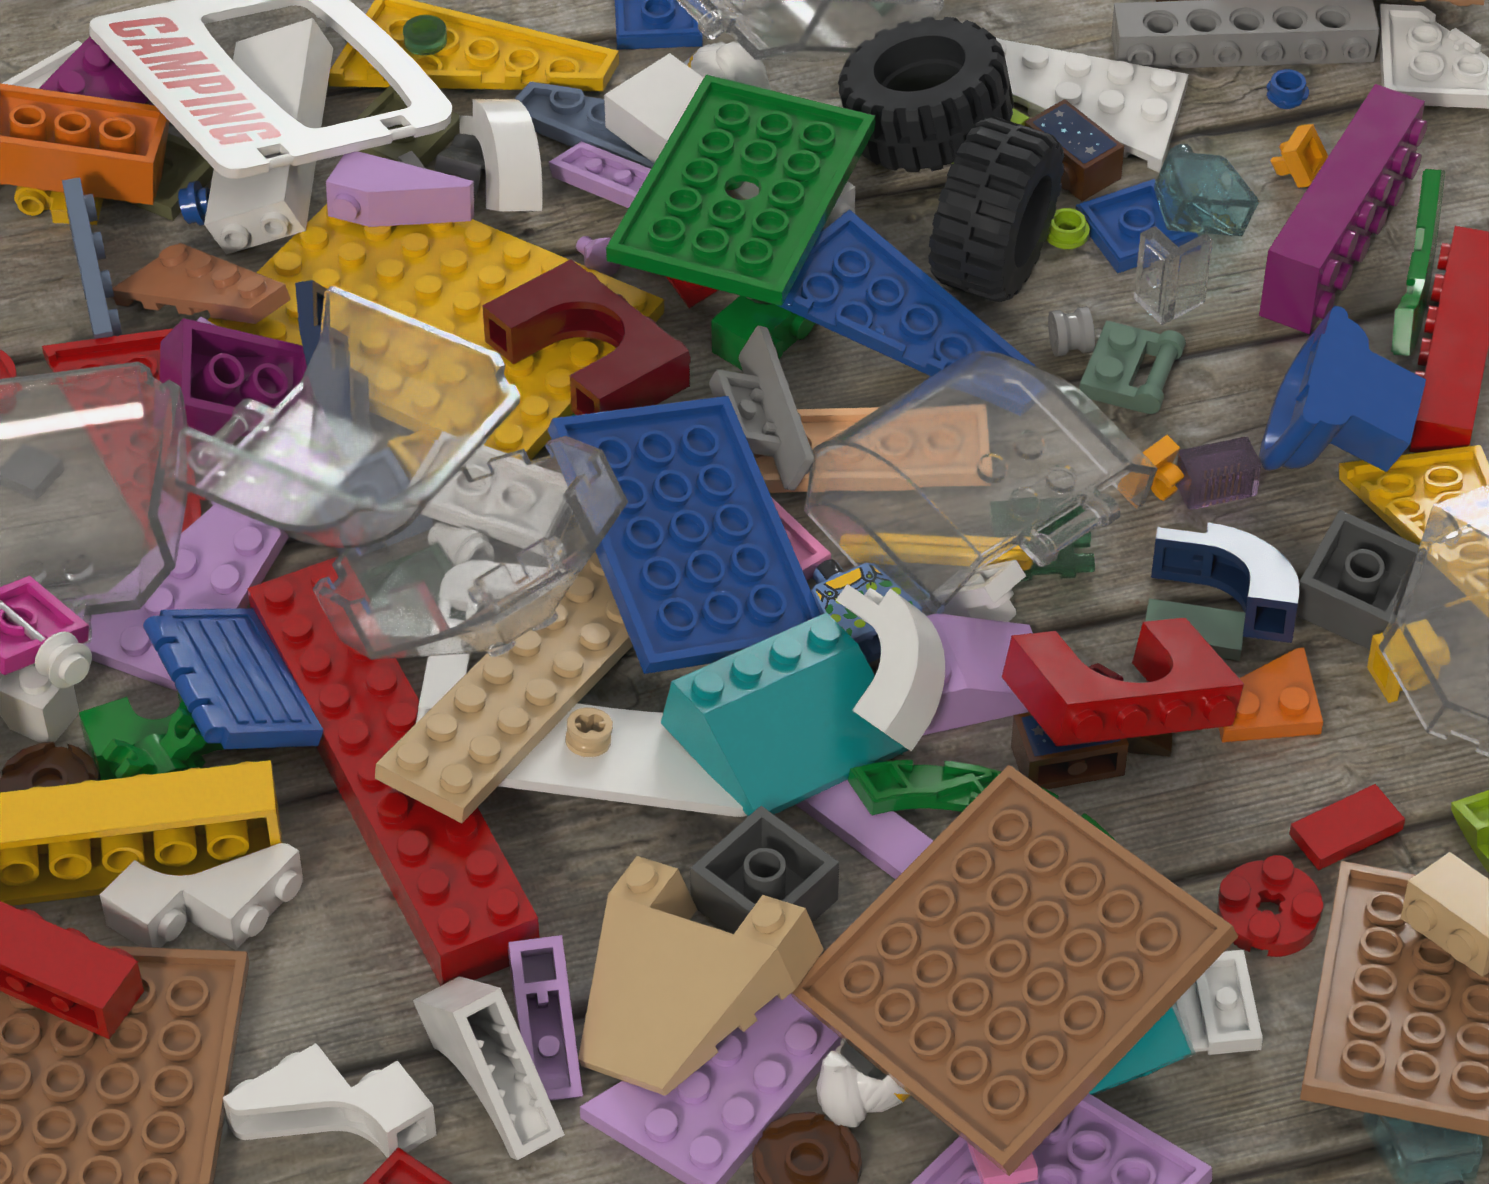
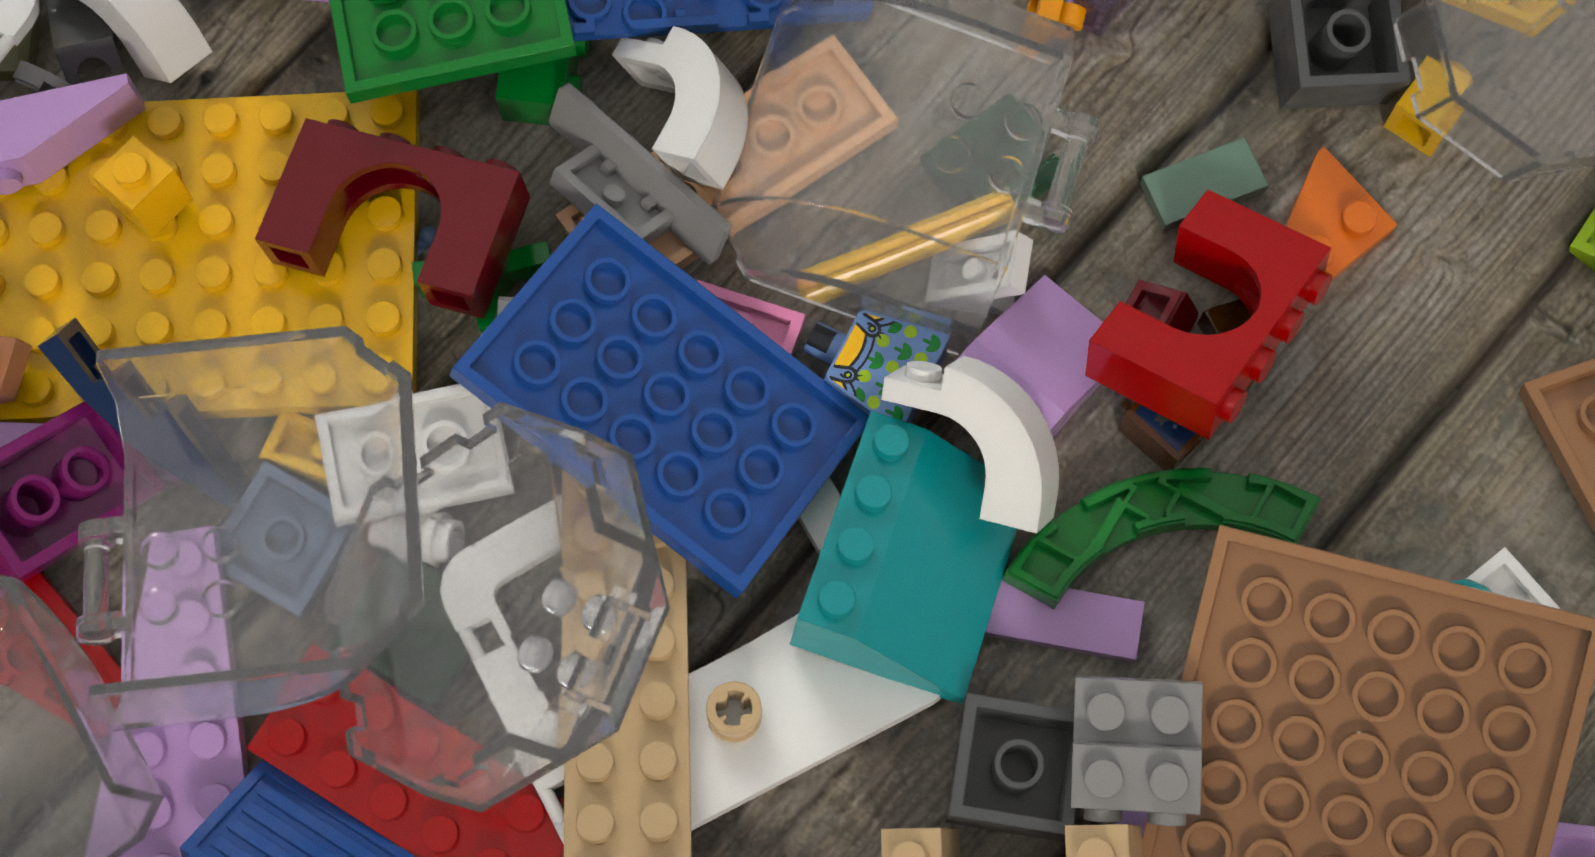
camera: 30 degrees left, 25 degrees up
lavender rock [576,236,621,277] -> none
dark blue arch [1151,522,1299,643] -> none
red plate [1217,855,1323,957] -> none
red tile [1289,784,1405,871] -> none
none -> yellow brick [92,136,193,238]
none -> white arch [612,26,748,190]
none -> light grey plate [1071,675,1203,826]

